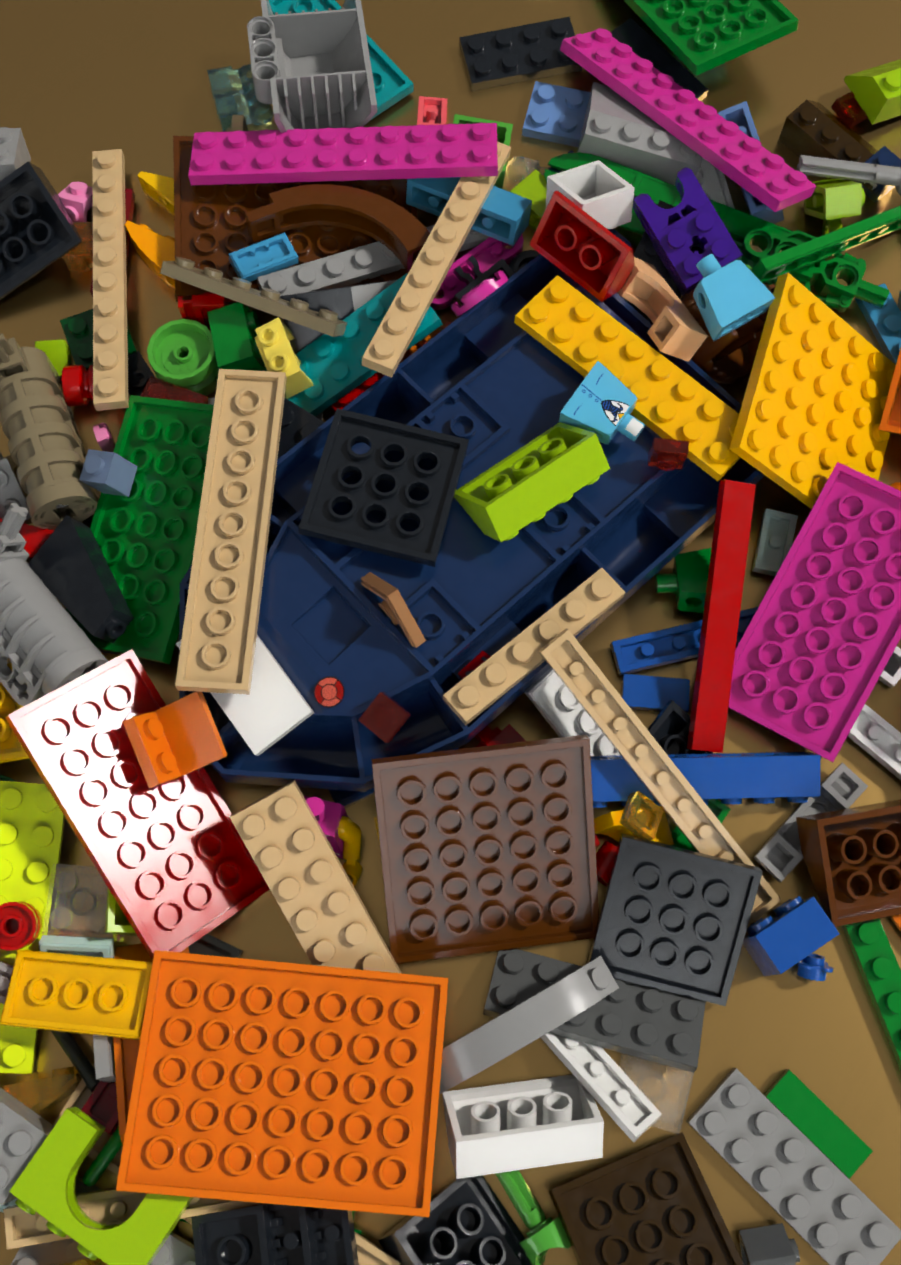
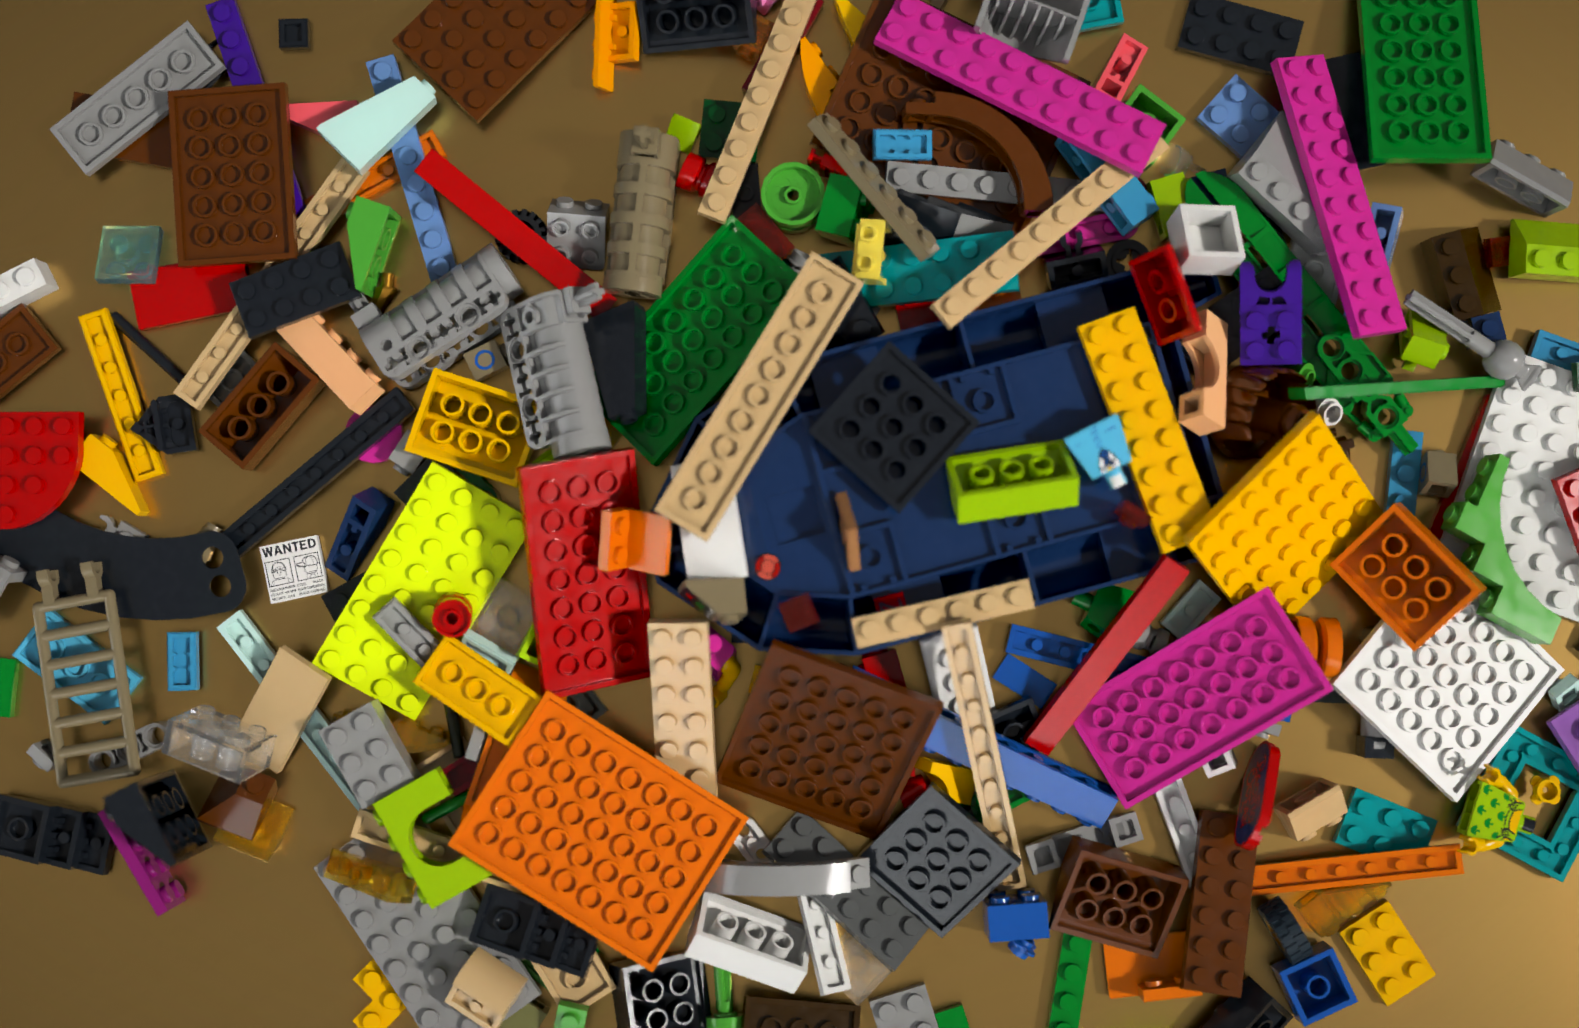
camera: 25 degrees right, 15 degrees up
sand blue brick [79,449,138,497] -> none
bright pink tile [93,422,115,452] -> none
dark pink tile [451,270,509,317] -> none
clear yellow plate [619,791,664,841] -> none
medium azure torso [693,254,775,341] -> none
none -> dark tan slope [678,577,747,625]
none -> white plate [734,816,771,862]
none -> light grey wheel [1133,624,1170,655]
none -> light grey slope [1470,139,1574,217]

